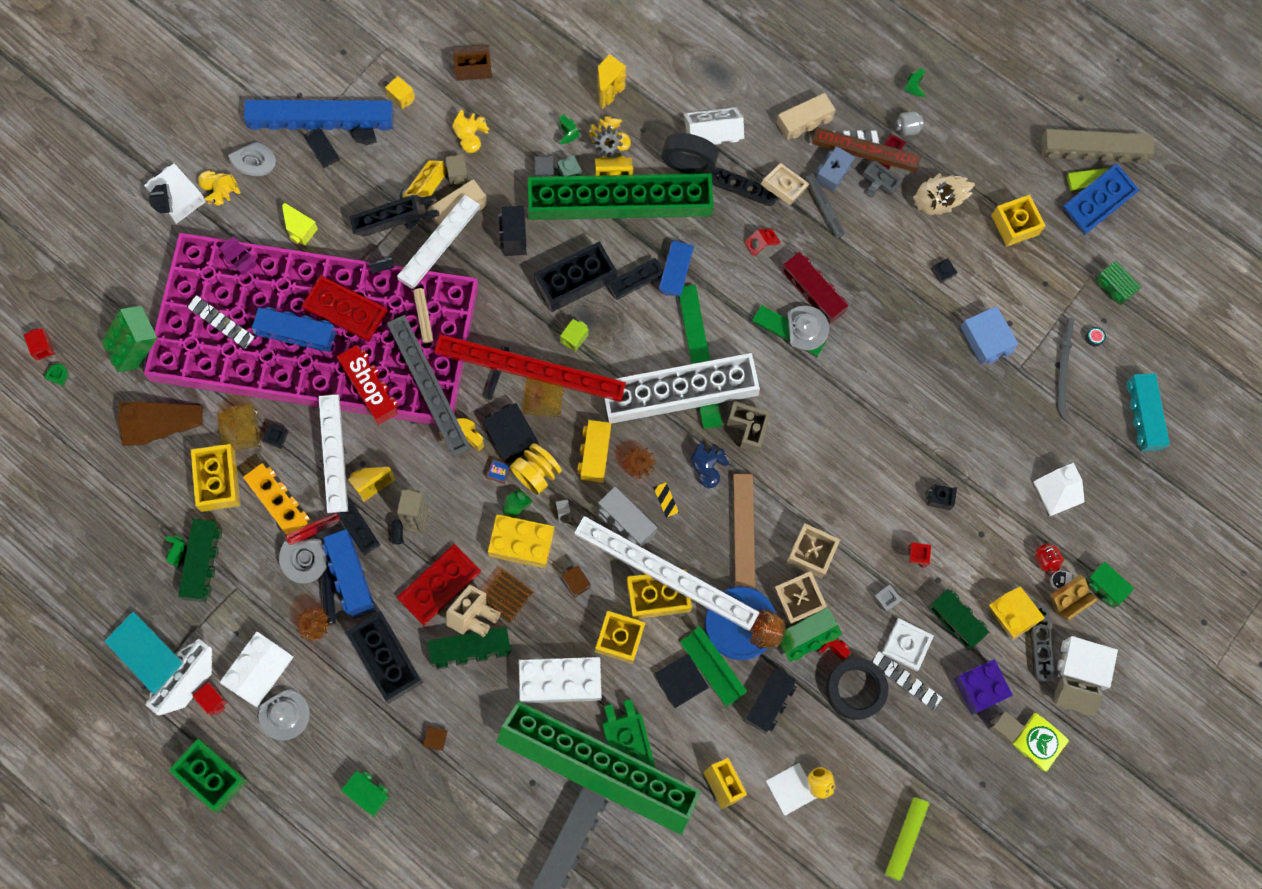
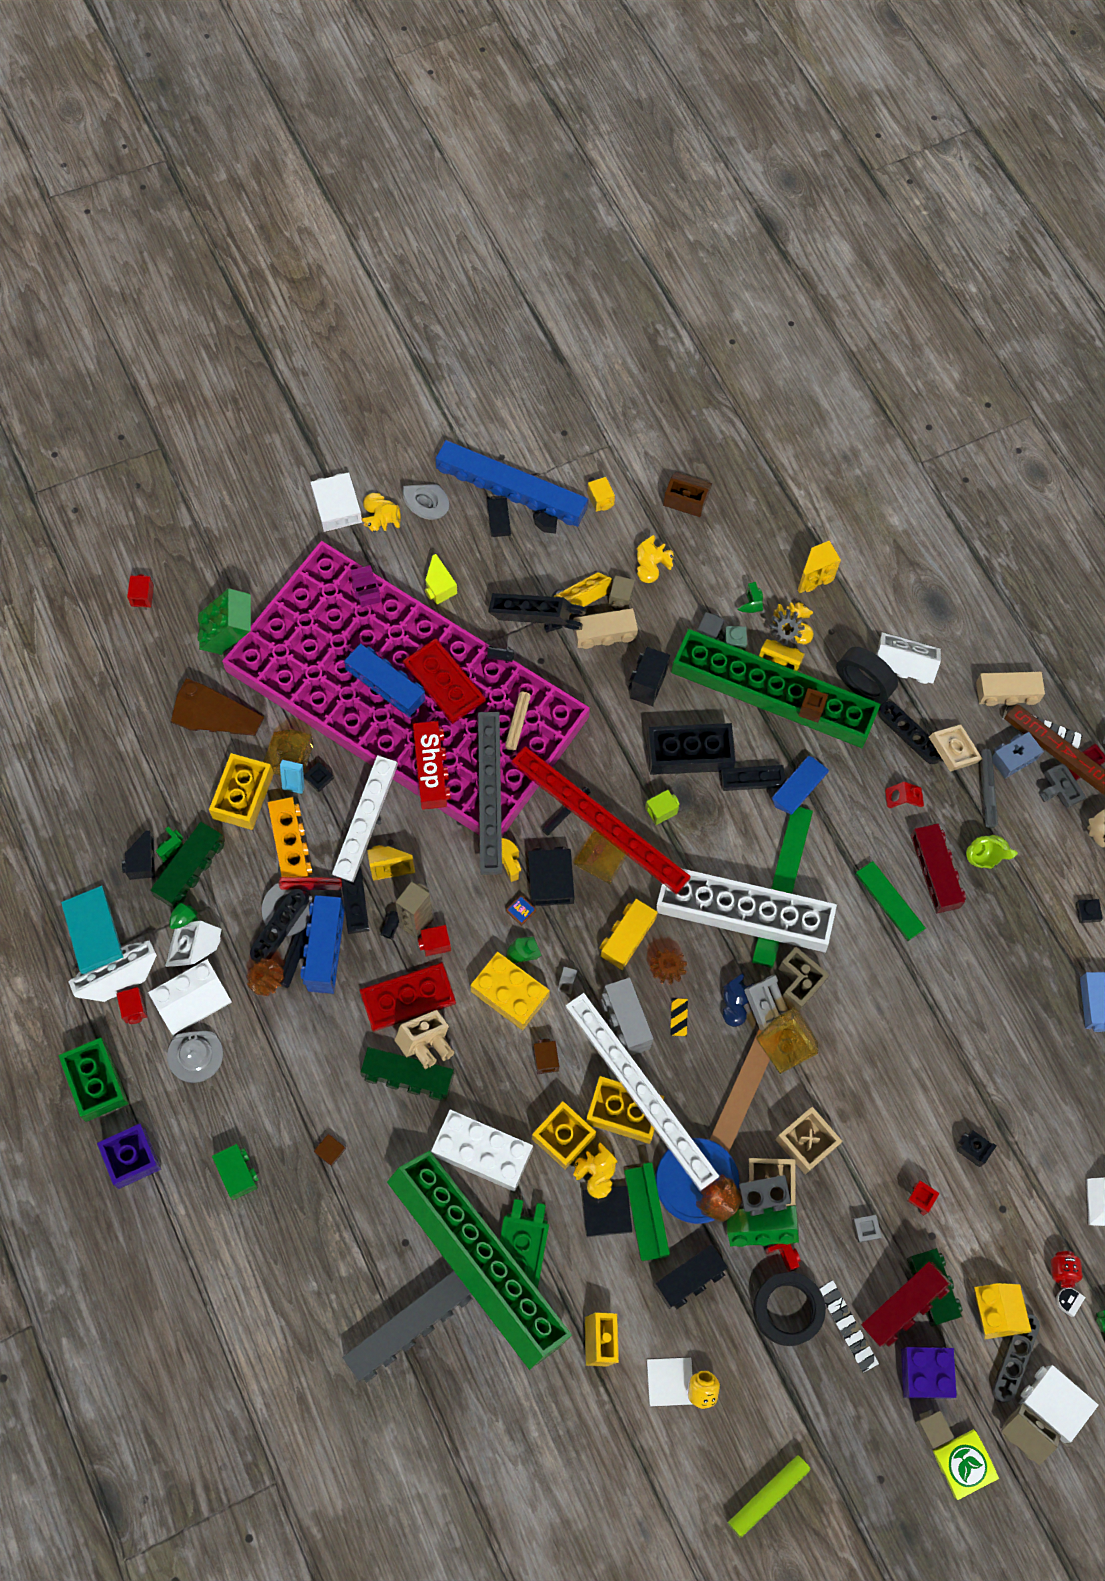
camera: 30 degrees right, 5 degrees down
green tile [44,364,69,386] -> none
black piece [149,184,173,214] -> none
sticker [187,295,254,348] -> none
black brick [346,611,423,704] -> none
white plate [397,195,480,289] -> none
clear orange tile [484,569,534,624] -> none
yellow wheel [510,443,562,495] -> none
light grey hat [787,306,829,350] -> none
white tile [881,618,934,672] -> none
pearl gold bracket [1049,575,1098,620] -> none
none -> dark purple brick [97,1124,162,1189]
none -> black slope [122,830,155,880]
none -> white slope [165,921,222,967]
none -> green plate [169,902,199,929]
none -> black beam [250,889,309,963]
none -> medium azure tile [280,760,304,794]
none -> red brick [417,925,451,957]
none -> yellow animal [573,1143,618,1199]
none -> dark grey brick [739,1175,791,1216]
none -> light grey plate [744,975,792,1031]
none -> clear yellow slope [756,1007,818,1074]
none -> reddish brown panel [799,688,828,723]
none -> dark red brick [861,1261,952,1348]
none -> lime hair [966,835,1018,869]

